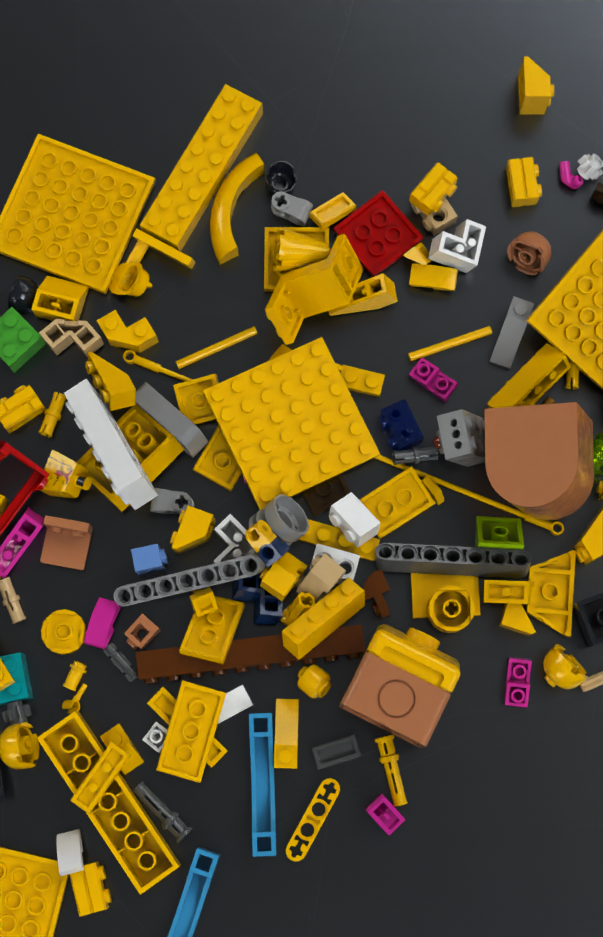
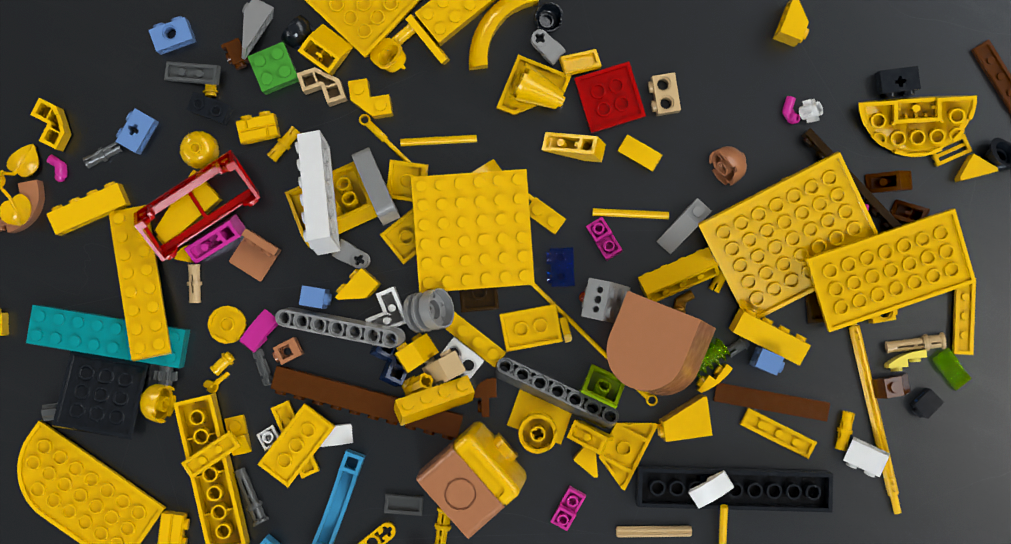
camera: 20 degrees right, 10 degrees up
yellow torso [38,450,92,498] -> none
white slope [56,829,84,876] -> none
yellow slope [85,351,136,411] -> none
yellow tile [179,596,245,664] -> none
yellow tile [189,587,218,618] -> none
leg [245,520,290,567] -> none
yellow bracket [265,234,364,345] -> none
yellow slope [274,699,299,769] -> none
yellow head [297,664,331,698] -> none
white brick [329,492,381,548] -> none
dark grey pin [392,446,438,465] -> none
yellow slope [403,242,432,266] -> none
yellow brick [409,162,458,216] -> none
white brick [428,219,486,273] -> none
yellow brick [506,157,542,207] -> none
yellow cylinder [543,644,588,690] -> none

